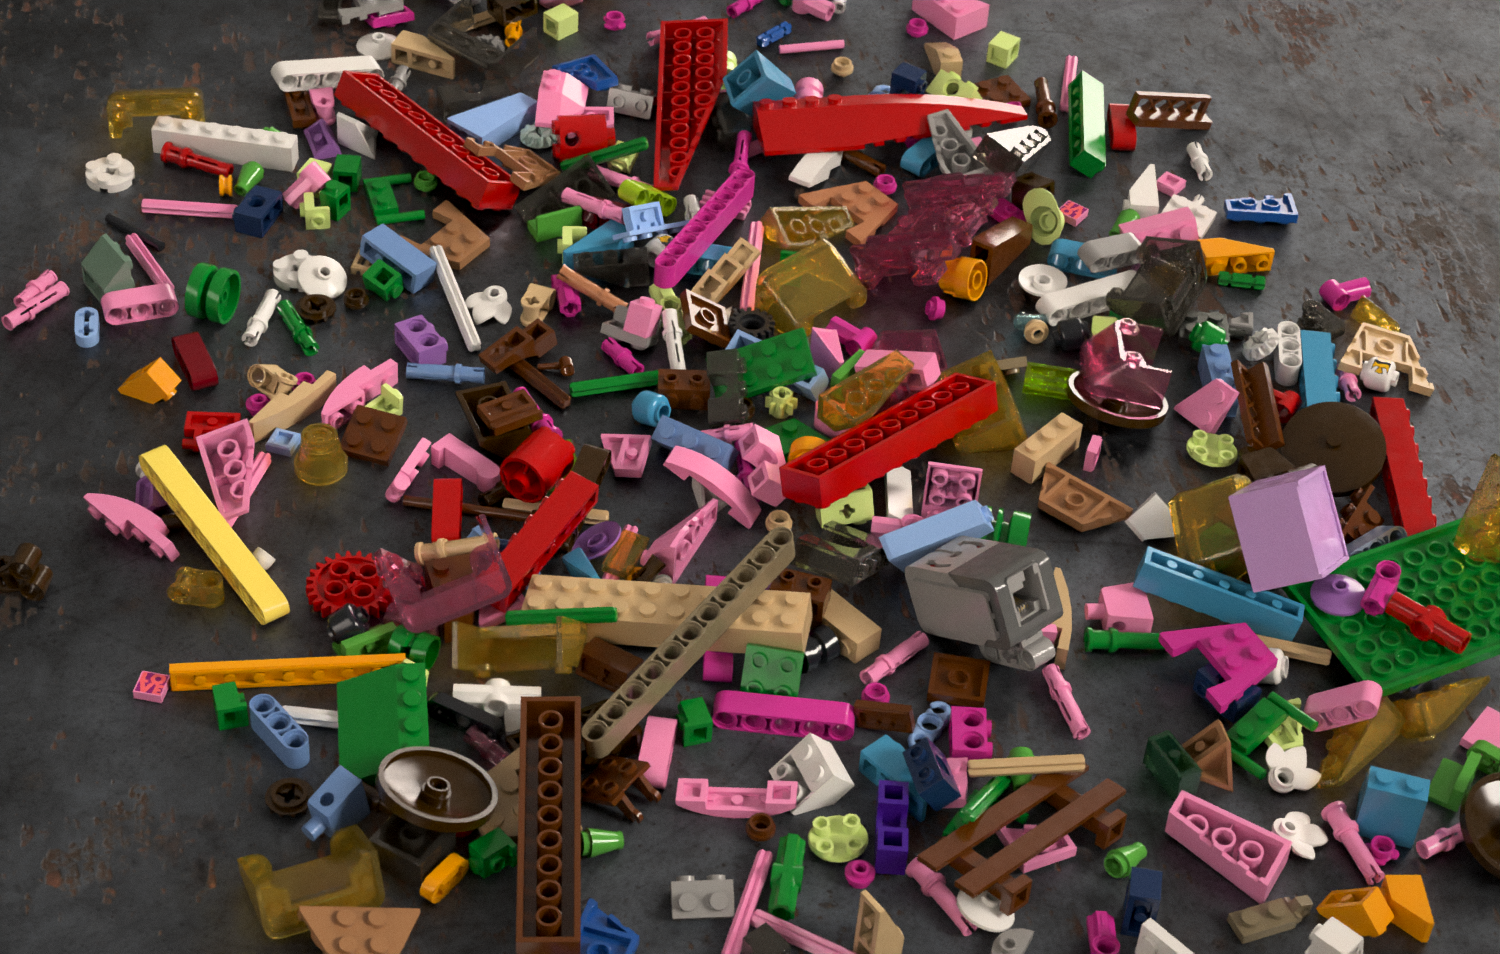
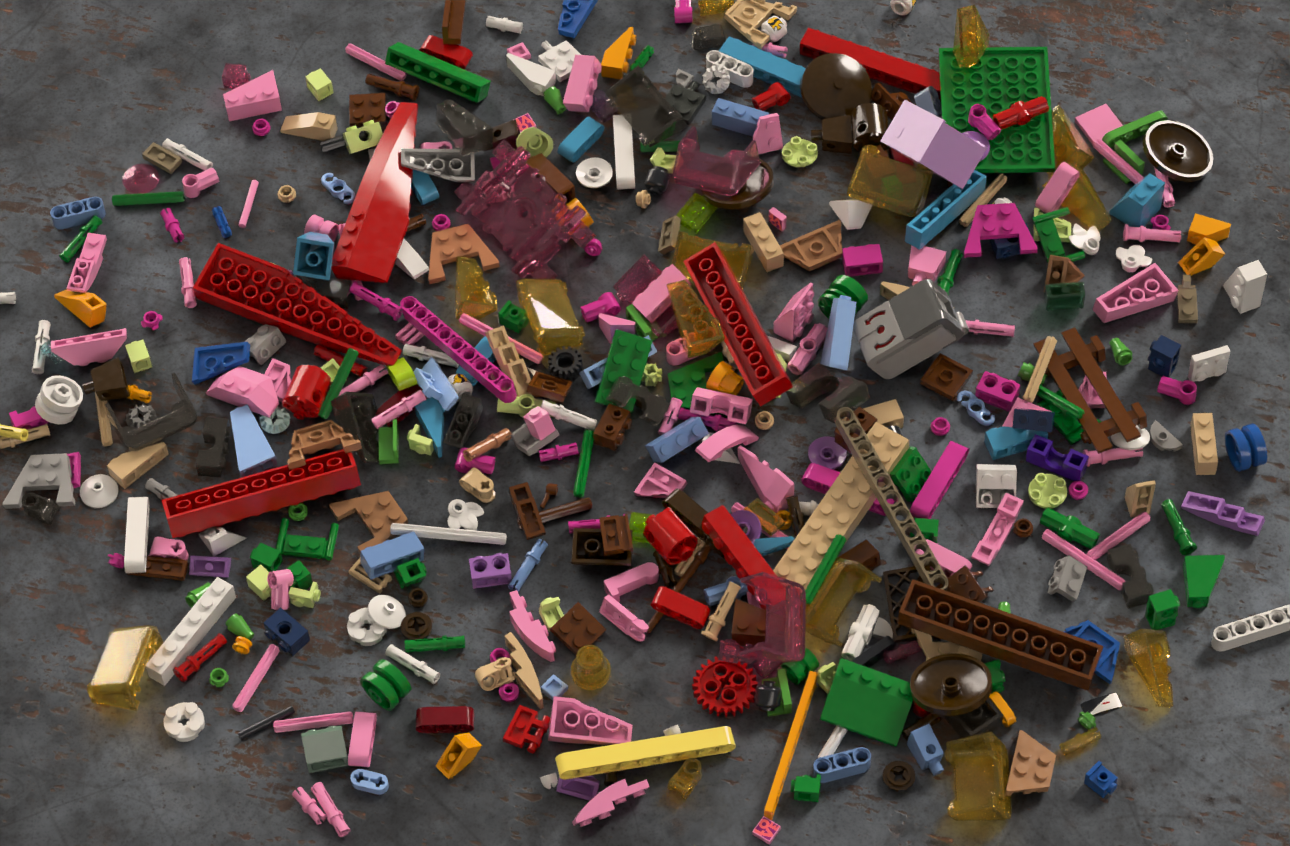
camera: 60 degrees left, 15 degrees up
dark azure head [632,391,671,427] -> none
reddish brown plate [853,699,916,733] -> none
bright pink pin [859,631,929,685] -> none
dark blue brick [889,62,928,94] -> none
clear light blue pin [1014,311,1047,331] -> none
light grey beam [1077,232,1147,273] -> none
green head [1188,321,1228,353] -> none
reddish brown fence [1231,360,1285,451] -> none
none -> bright green plate [209,668,229,687]
none -> red pin [314,344,368,377]
none -> dark pink brick [842,244,883,277]
none -> bright pink axle [1093,139,1144,184]

